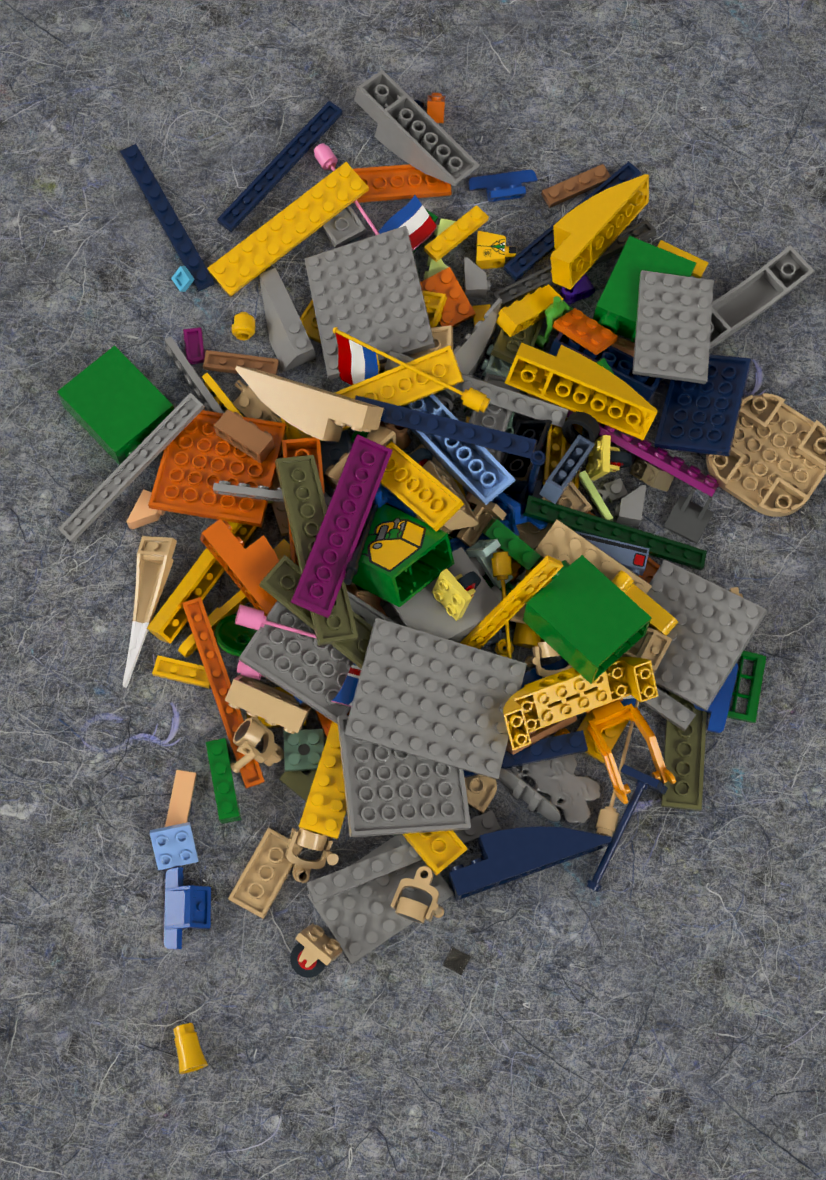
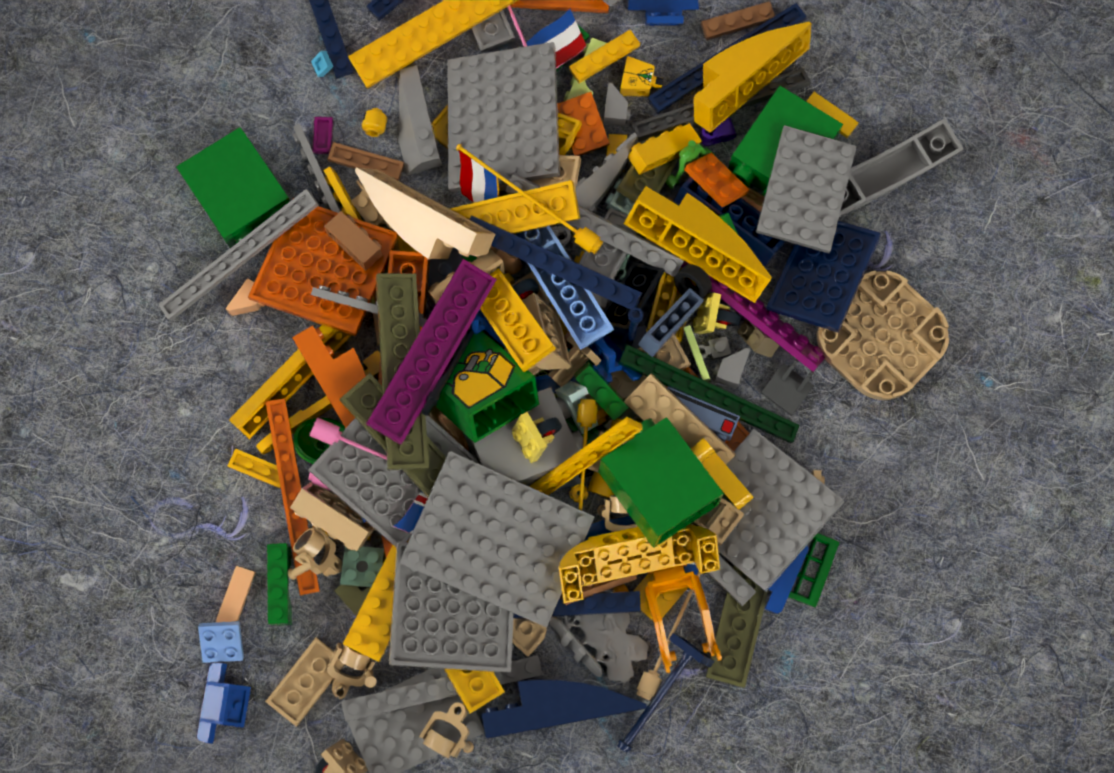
camera: 10 degrees right, 5 degrees up
tan plate [122,536,177,688] -> none

